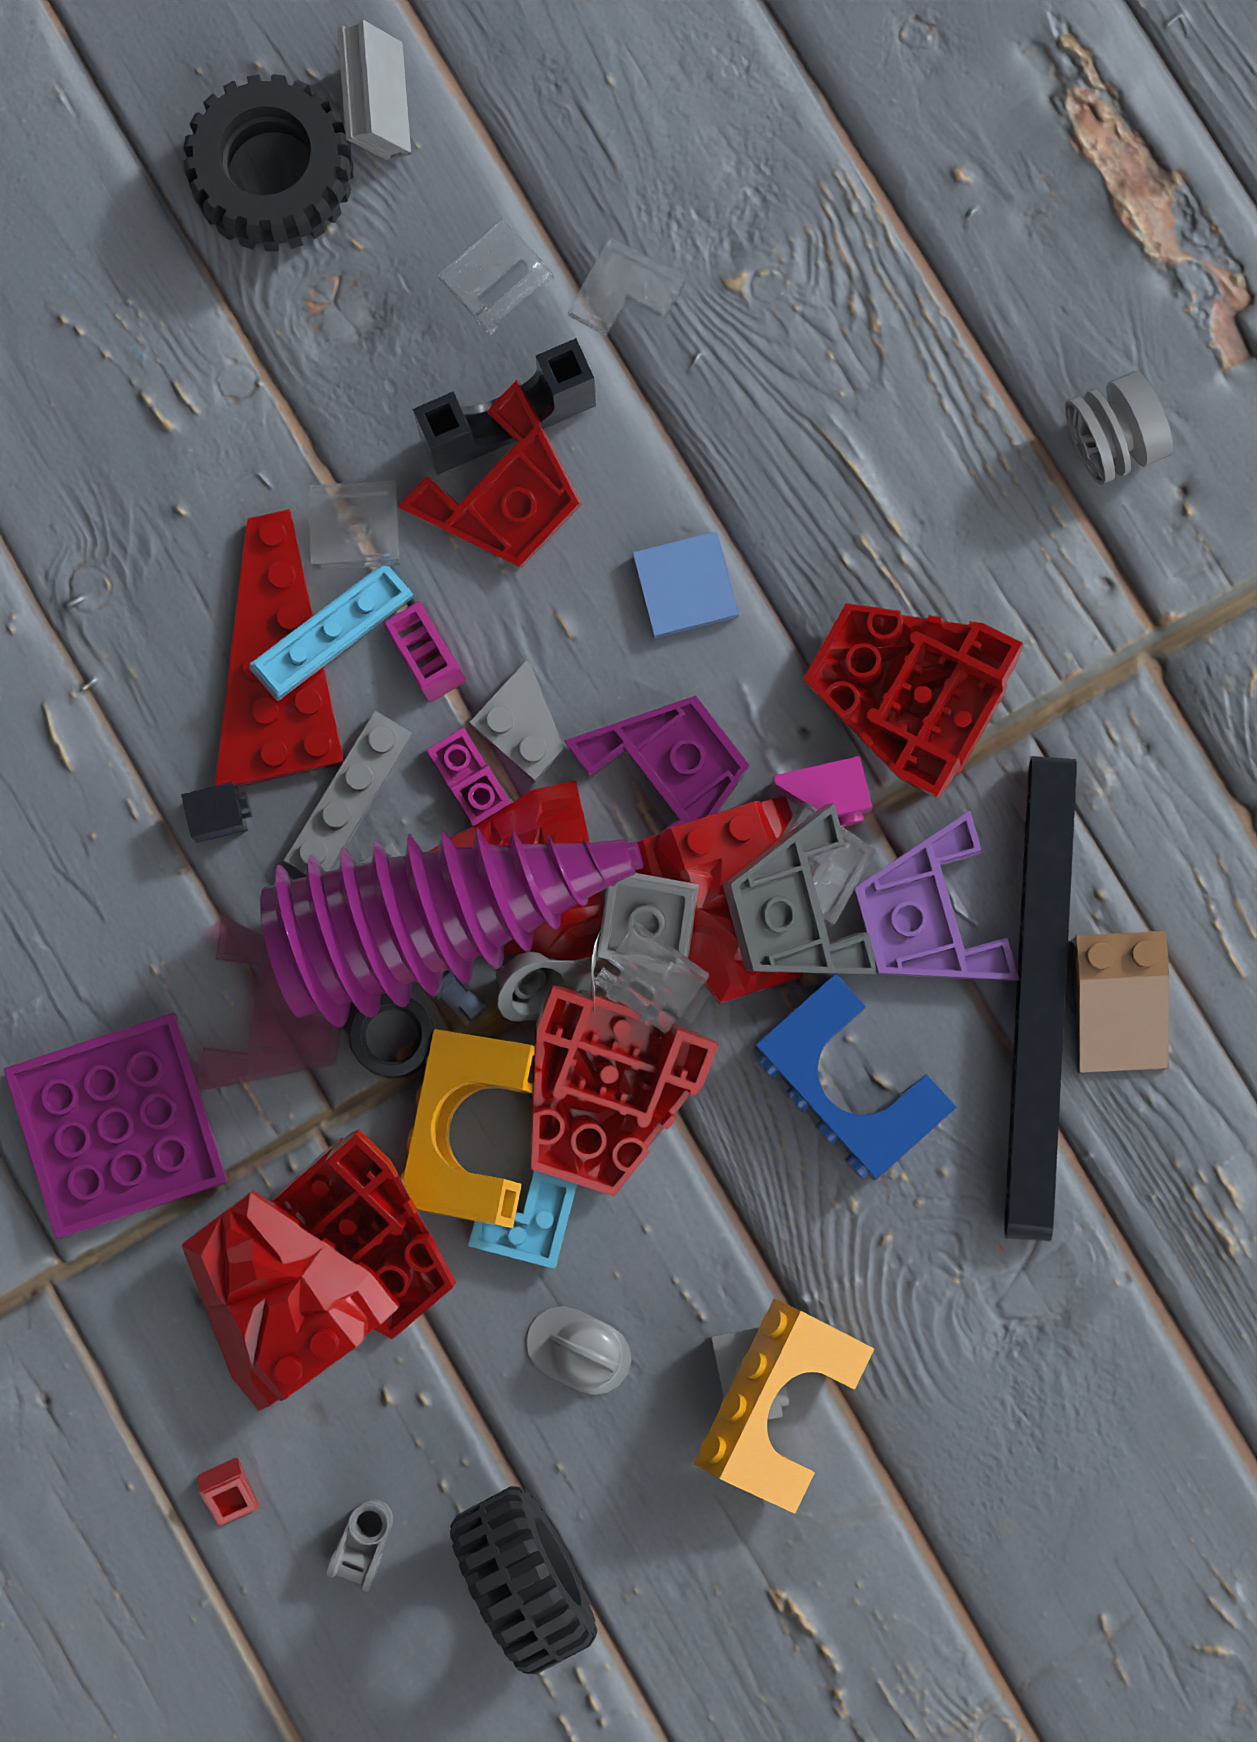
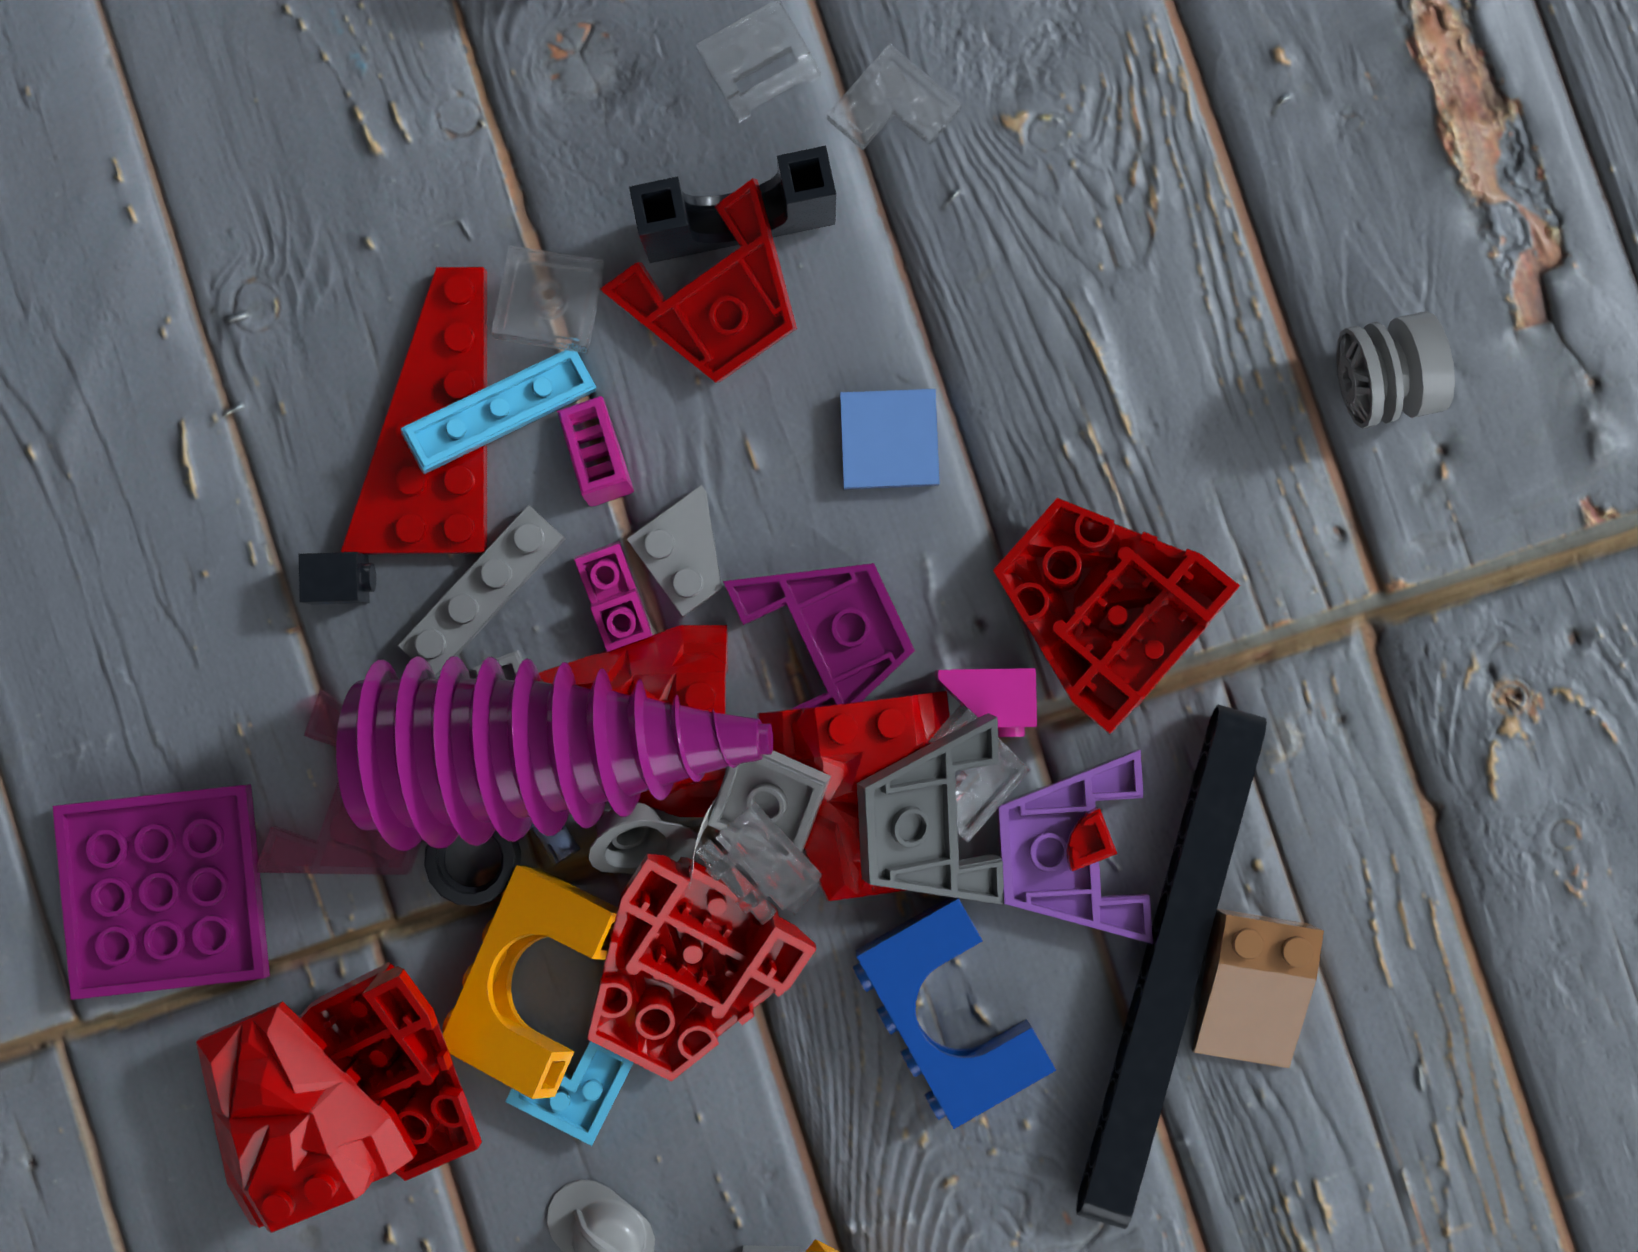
camera: 10 degrees right, 5 degrees up
none -> red tile [1067,807,1118,871]

